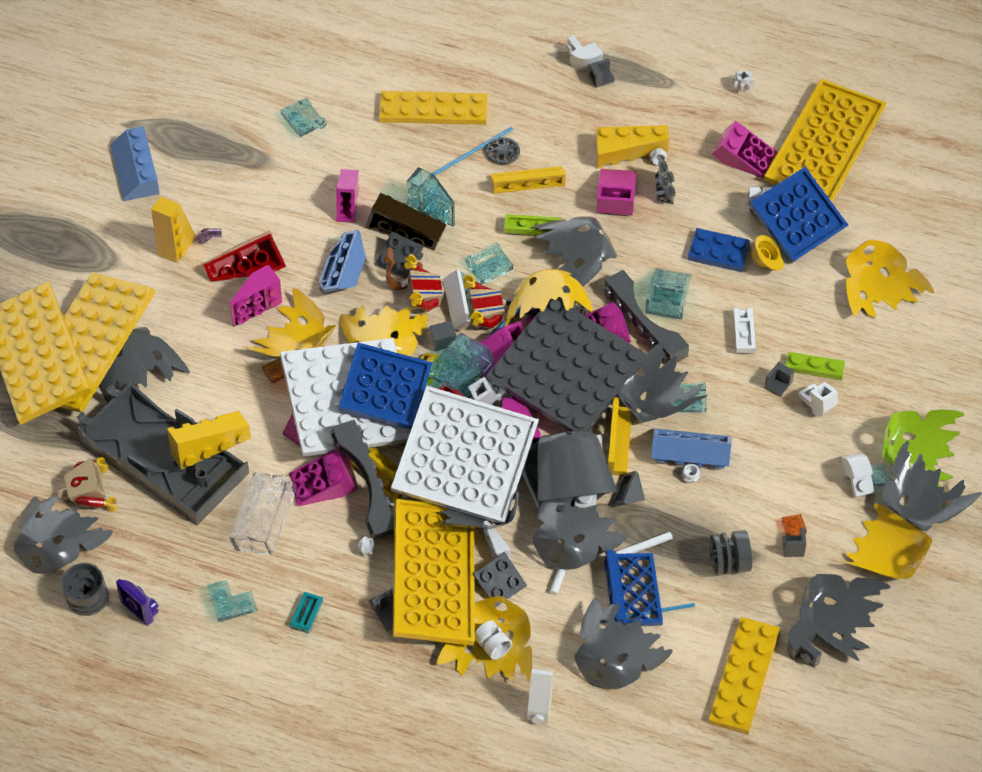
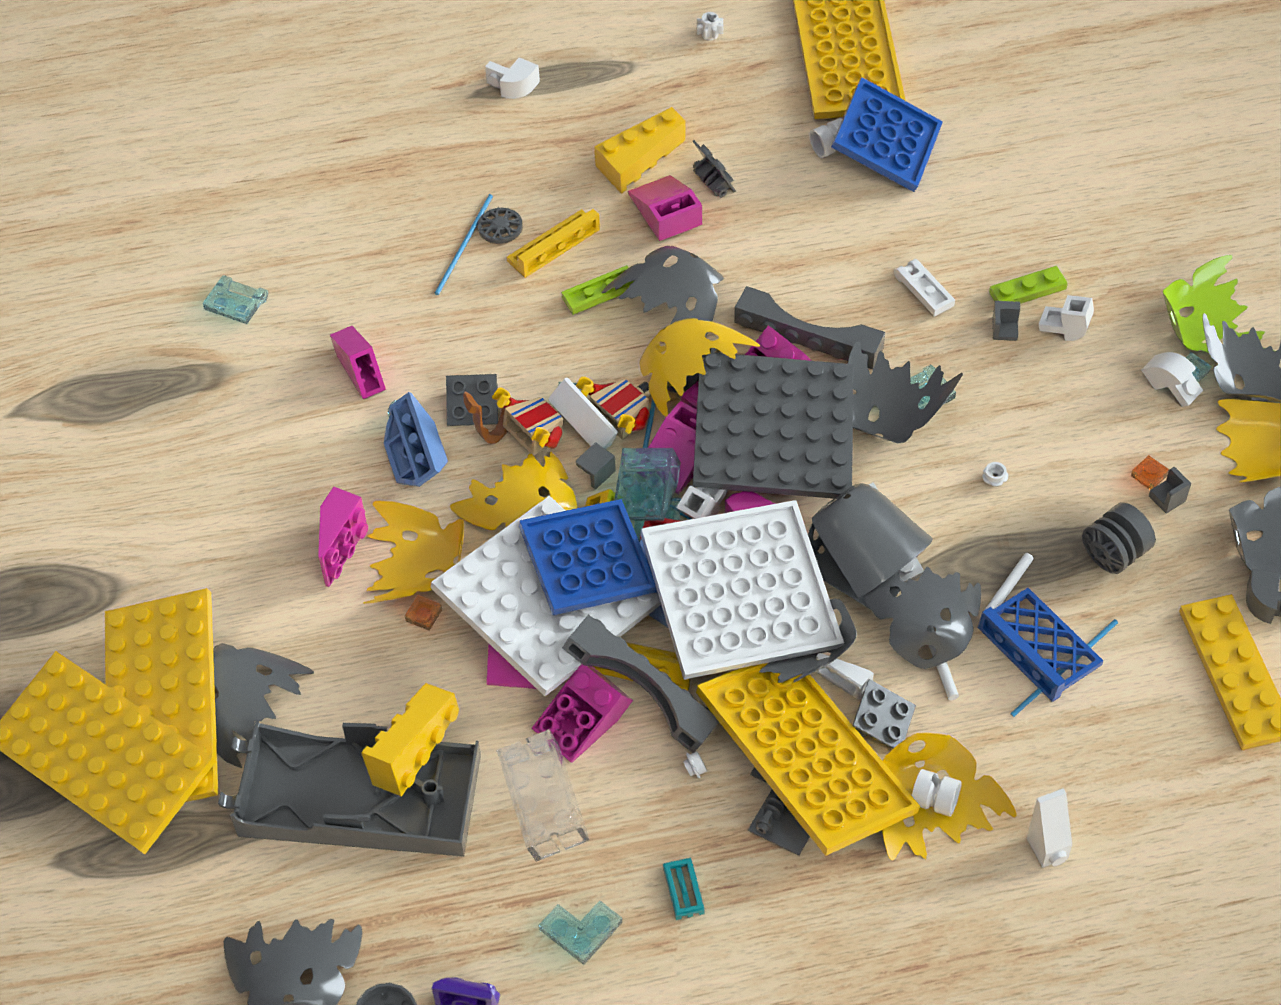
camera: 30 degrees left, 0 degrees up
tan torso [58,457,117,512] -> none
medium blue slope [110,126,160,201] -> none
yellow wedge [151,196,196,263] -> none
clear purple arm [196,228,222,244] -> none
red wedge [203,230,286,281] -> none
dark brown wedge [365,192,447,250] -> none
yellow plate [379,91,487,125] -> none
clear light blue slope [406,167,455,227] -> none
clear light blue plate [464,242,513,284] -> none
dark grey piece [575,598,673,689] -> none
dark grey panel [589,58,615,88] -> none
yellow fence [608,397,632,476] -> none
dark grey slope [610,471,645,508] -> none
clear light blue slope [645,268,692,320] -> none
white plate [650,148,667,165] -> none
medium blue slope [651,428,732,469] -> none
blue plate [688,228,750,272] -> none
dark pink slope [711,120,778,178] -> none
yellow piece [752,235,784,271] -> none
yellow piece [846,240,934,318] -> none

